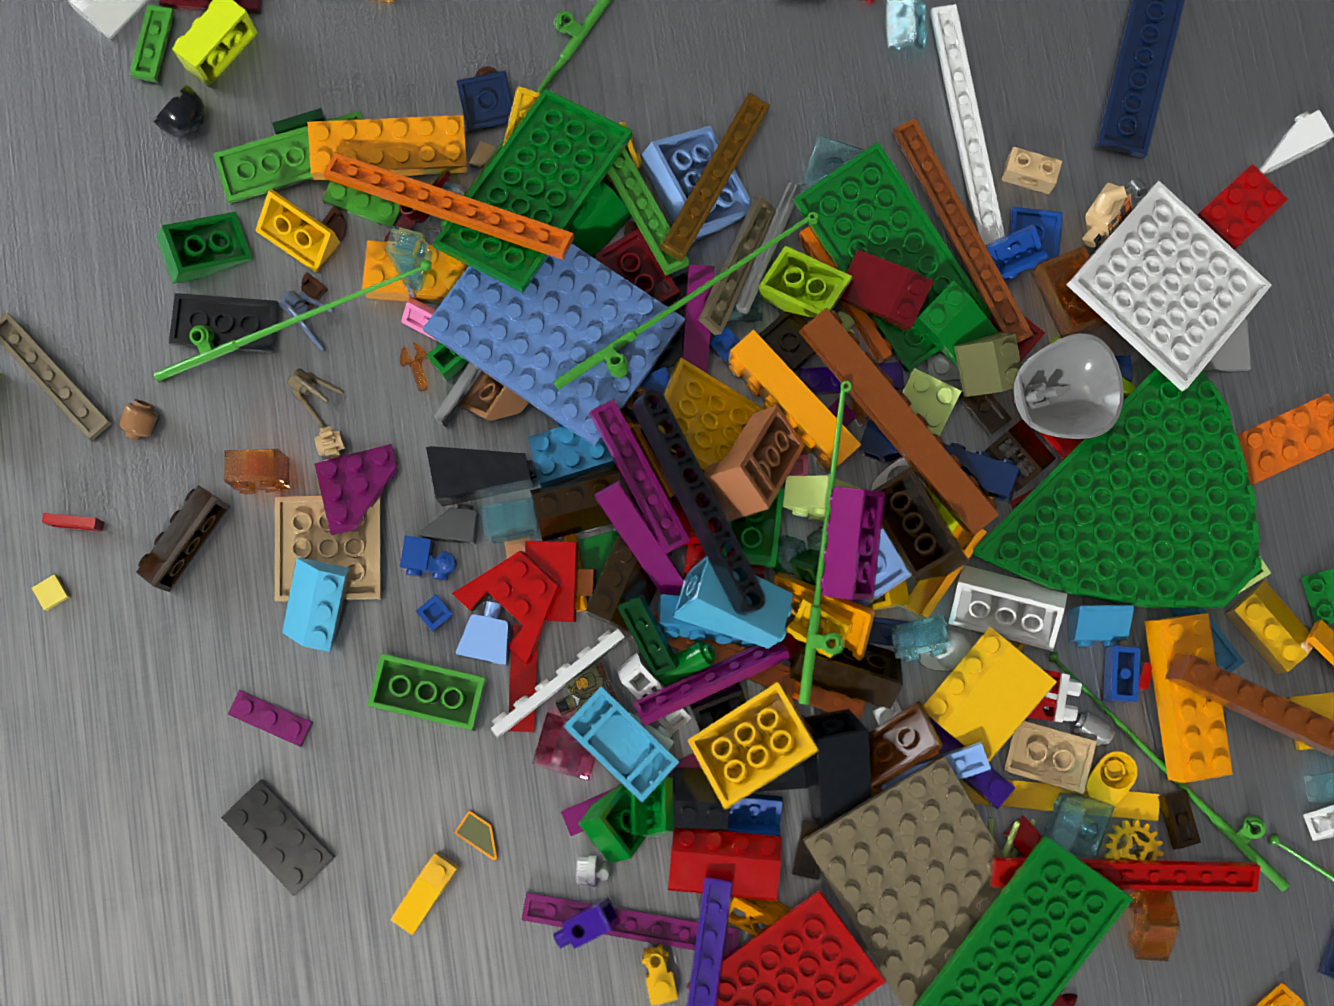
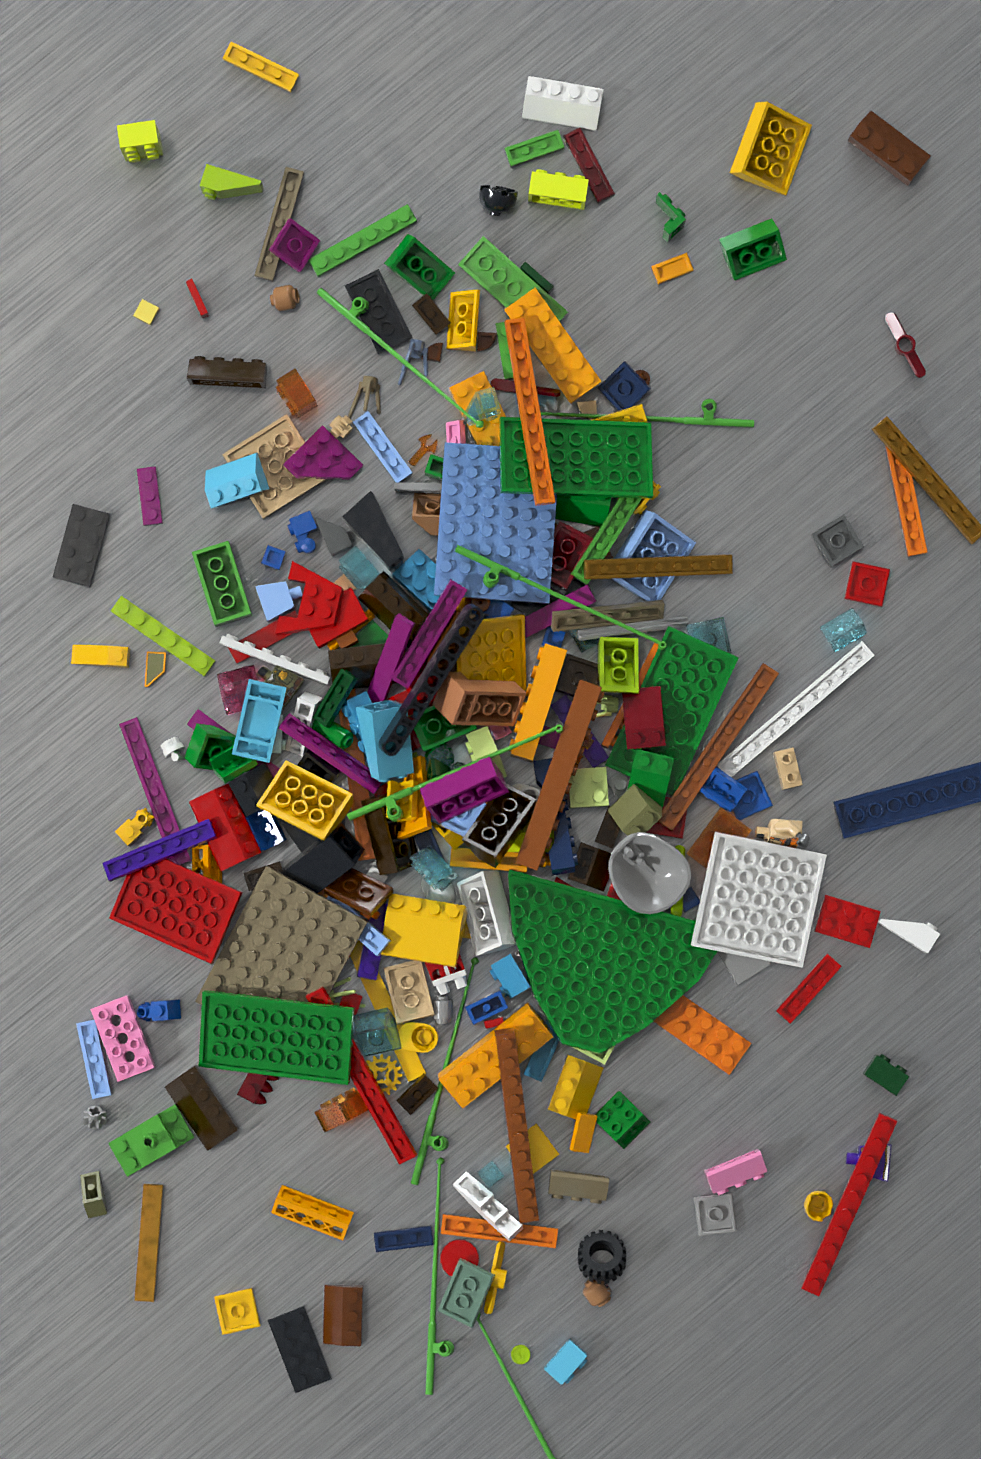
camera: 60 degrees right, 5 degrees up
dark purple torso [553,897,621,949] -> none
none -> lime plate [111,596,216,677]
none -> magenta plate [269,218,321,272]
none -> bright green plate [309,204,417,277]
none -> light blue plate [353,411,413,483]
none -> dark brown plate [412,293,451,335]
none -> red plate [776,954,842,1024]

